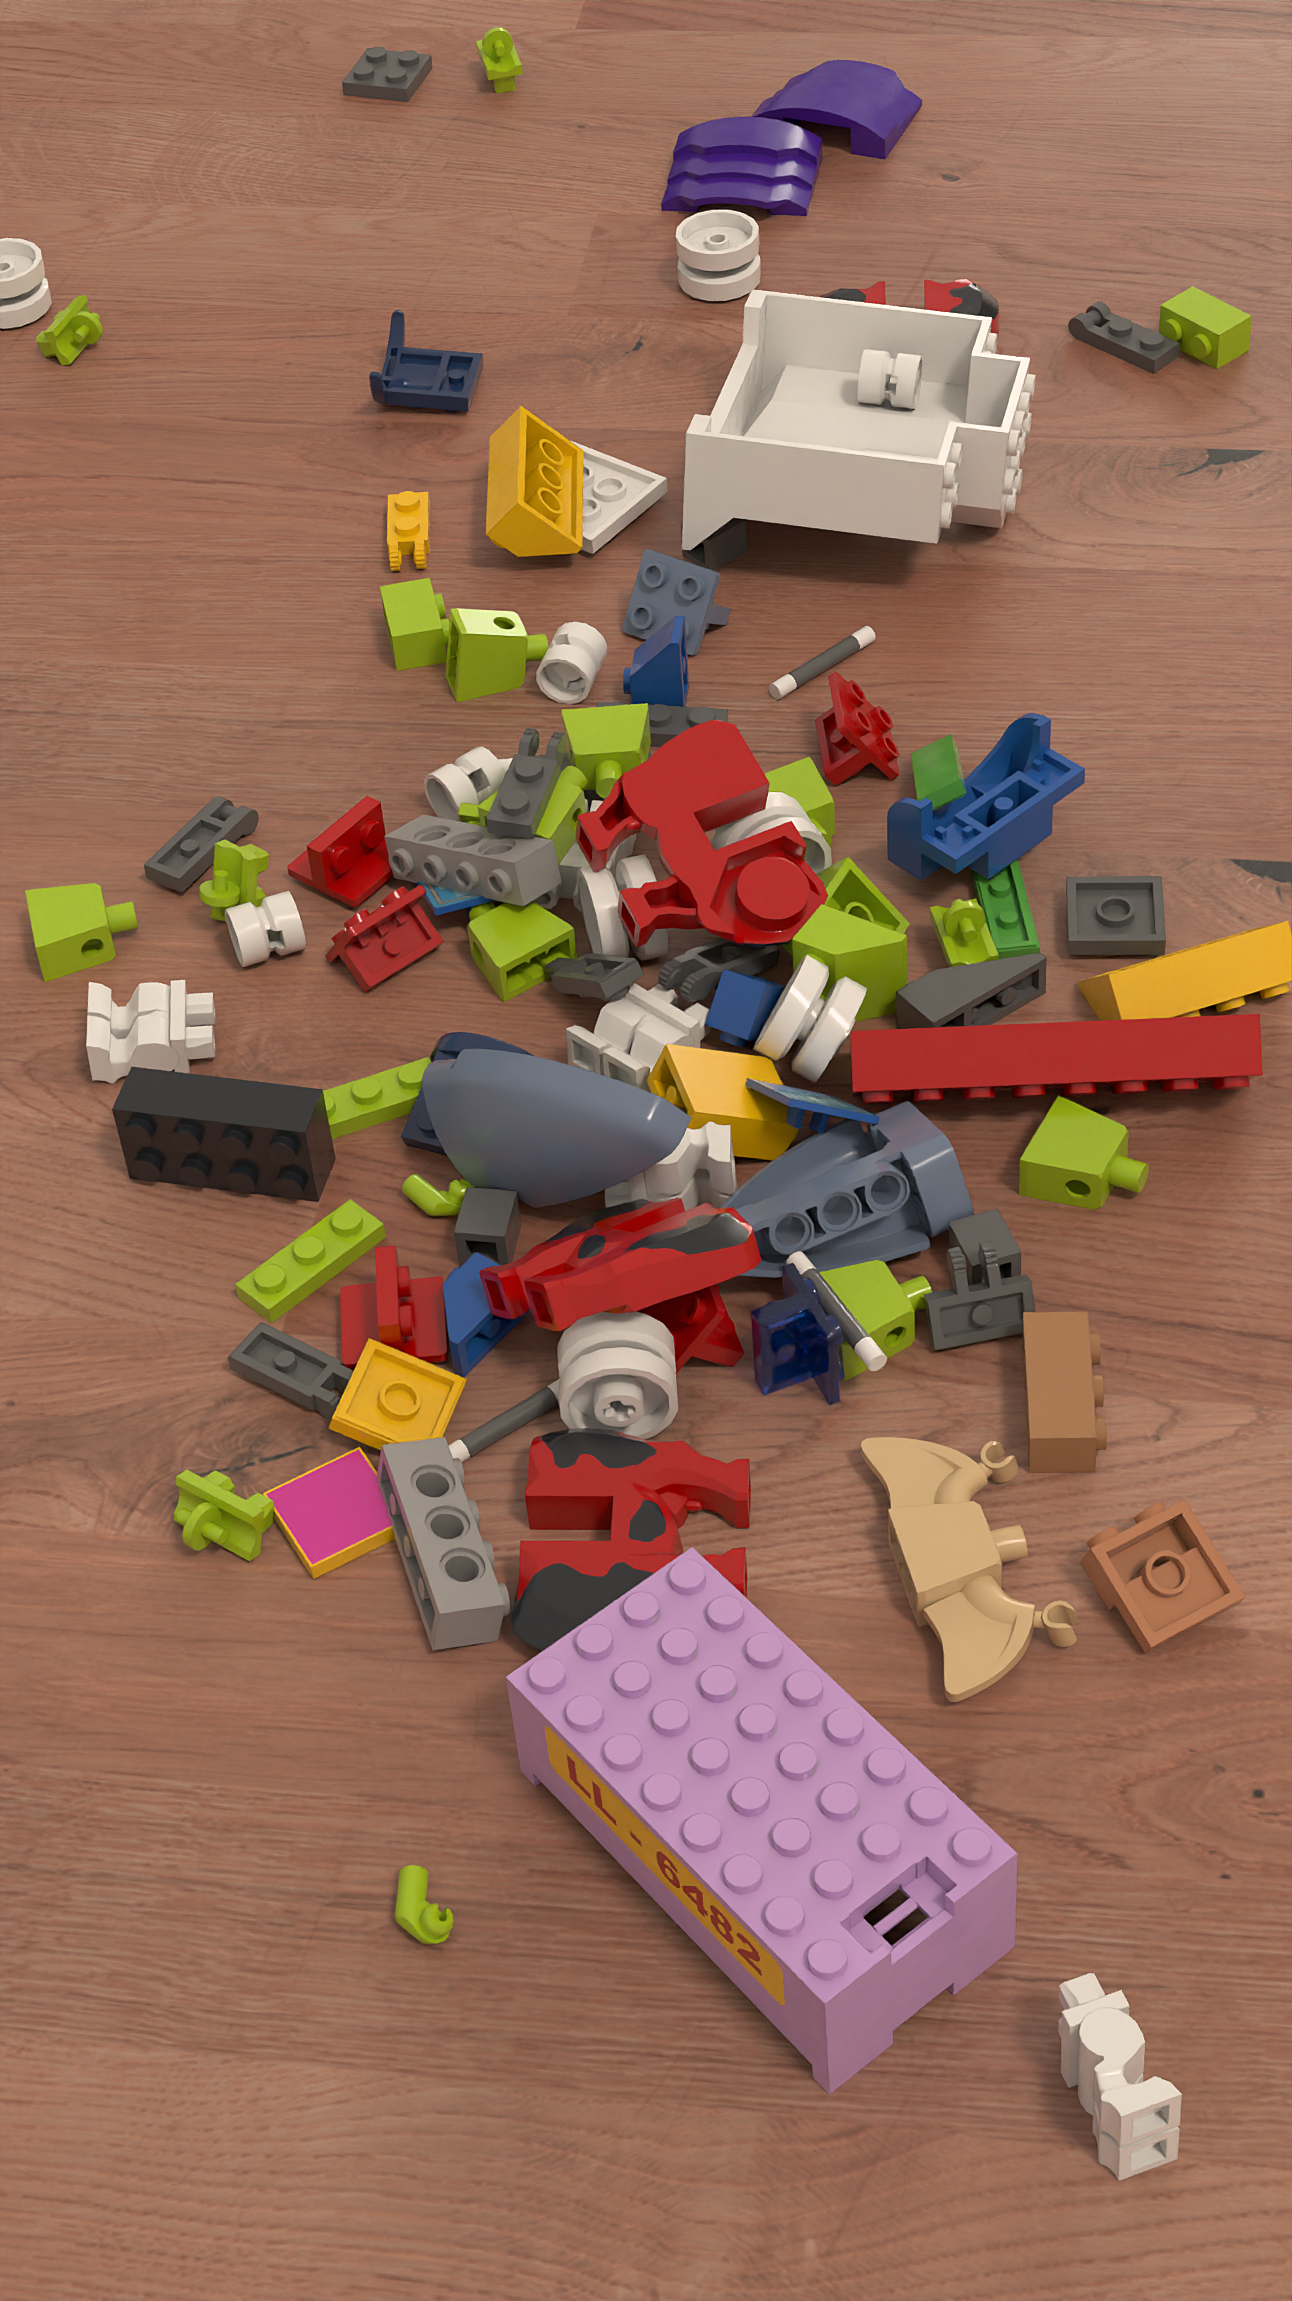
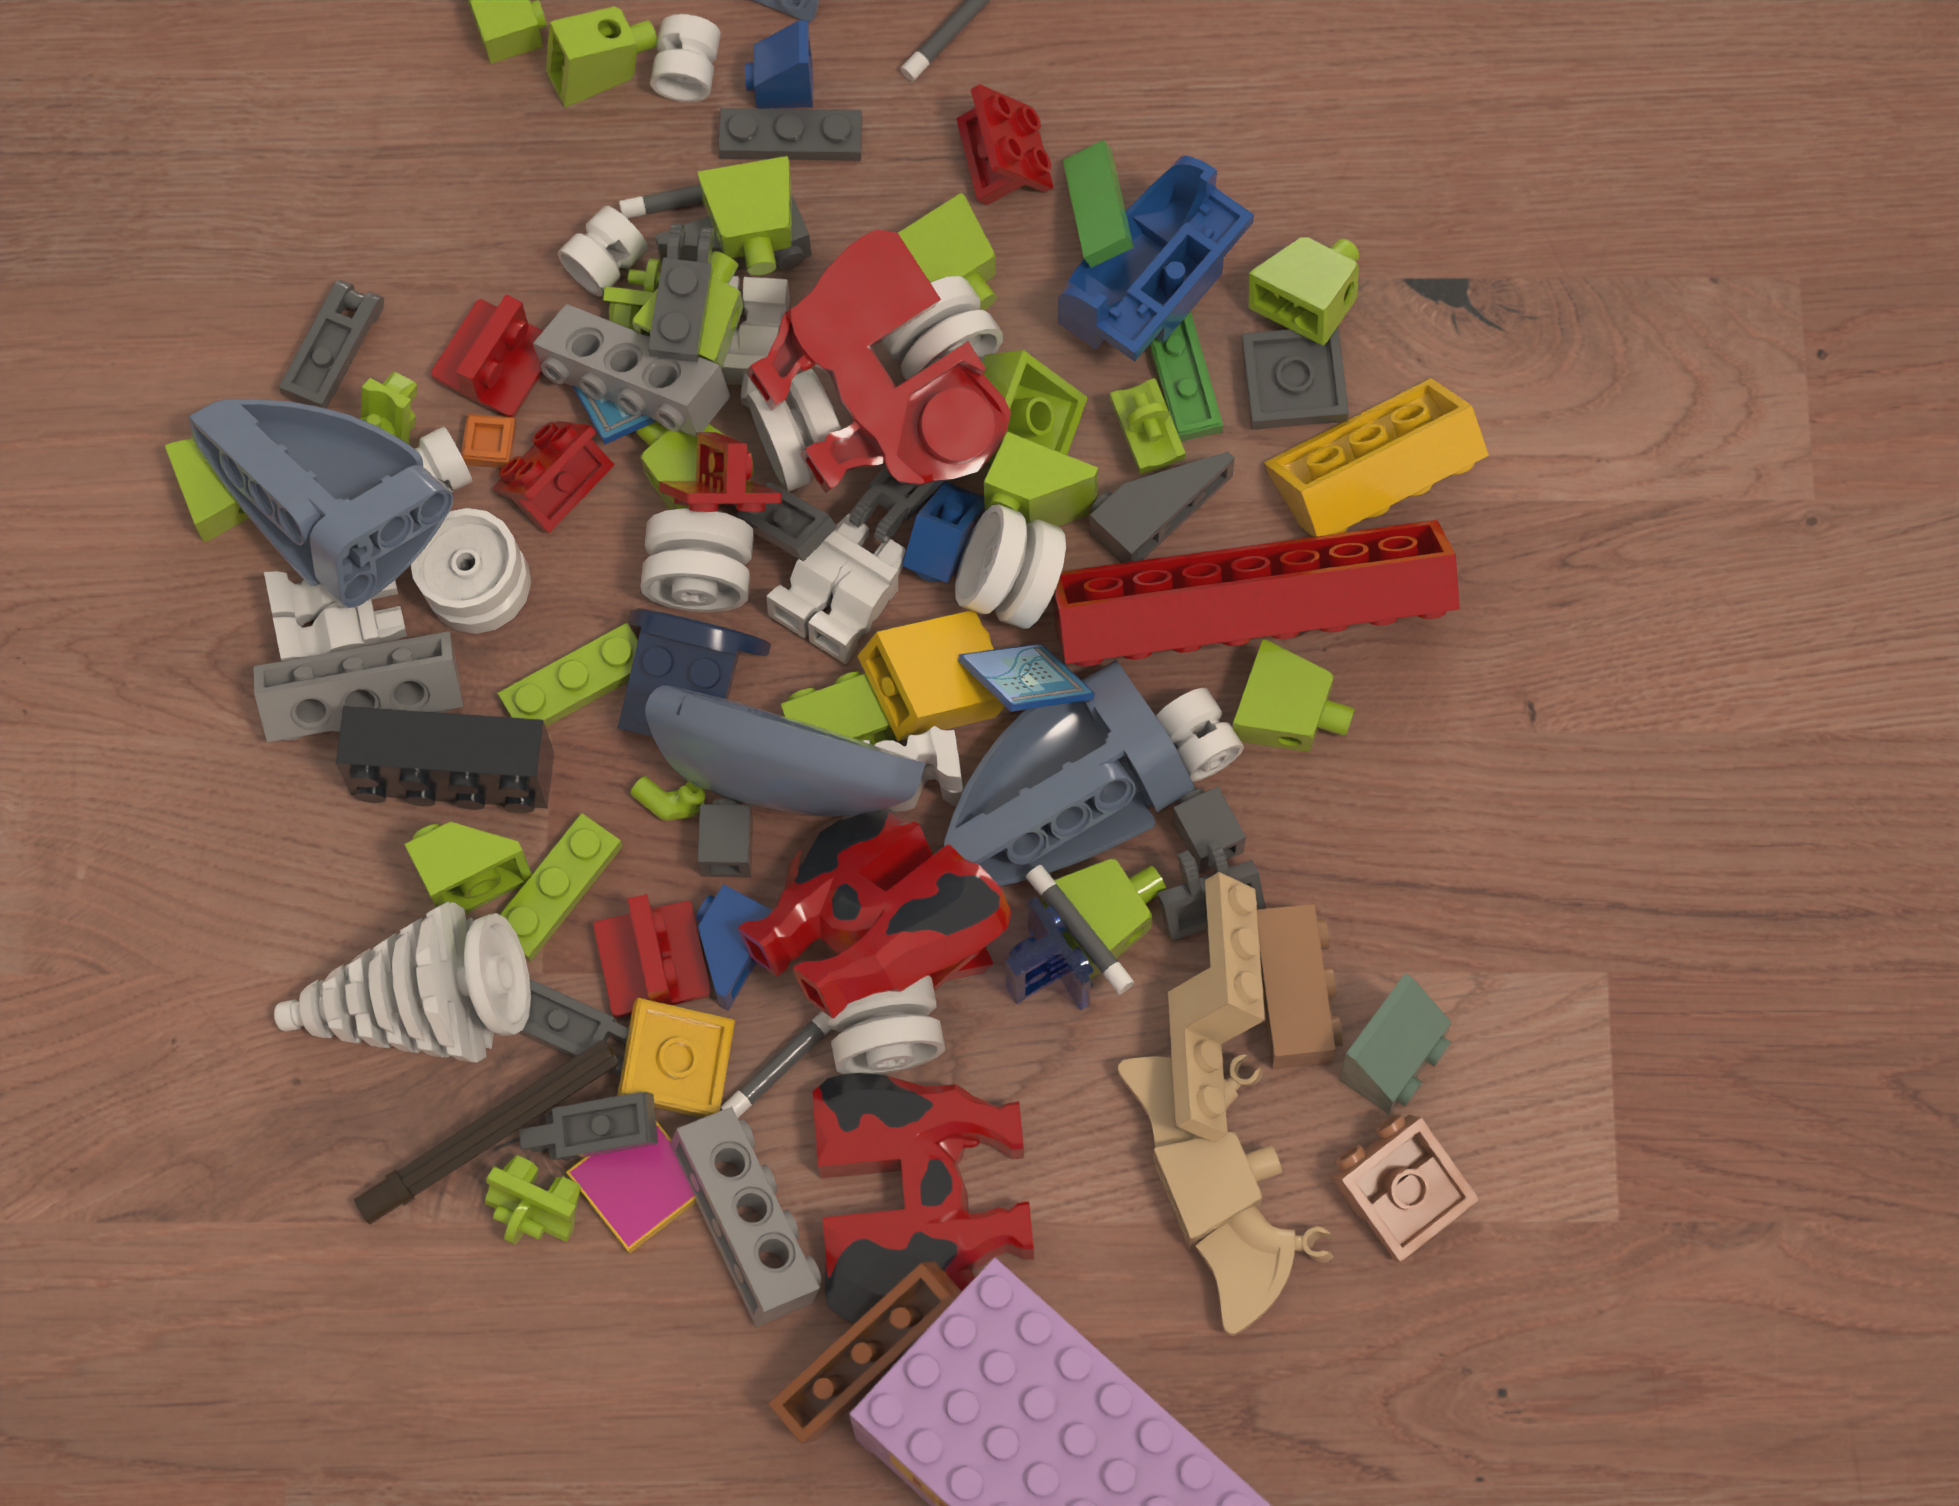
camera: 10 degrees left, 25 degrees up
none -> sand blue panel [188,399,454,608]
none -> light grey brick [253,631,463,742]
none -> white plant [274,901,531,1063]
none -> dark brown axle [354,1040,618,1225]
none -> lime slope [405,821,532,914]
none -> white wheel [411,508,531,634]
none -> orange tile [461,414,517,468]
none -> dark grey hinge [519,1092,658,1161]
none -> white wheel [640,508,754,613]
none -> red bracket [659,432,782,512]
none -> dark orange brick [768,1261,962,1444]
none -> white wheel [1156,688,1244,782]
none -> tan bracket [1168,872,1265,1142]
none -> lime torso [1249,237,1359,346]
none -> sand green slope [1339,973,1452,1115]

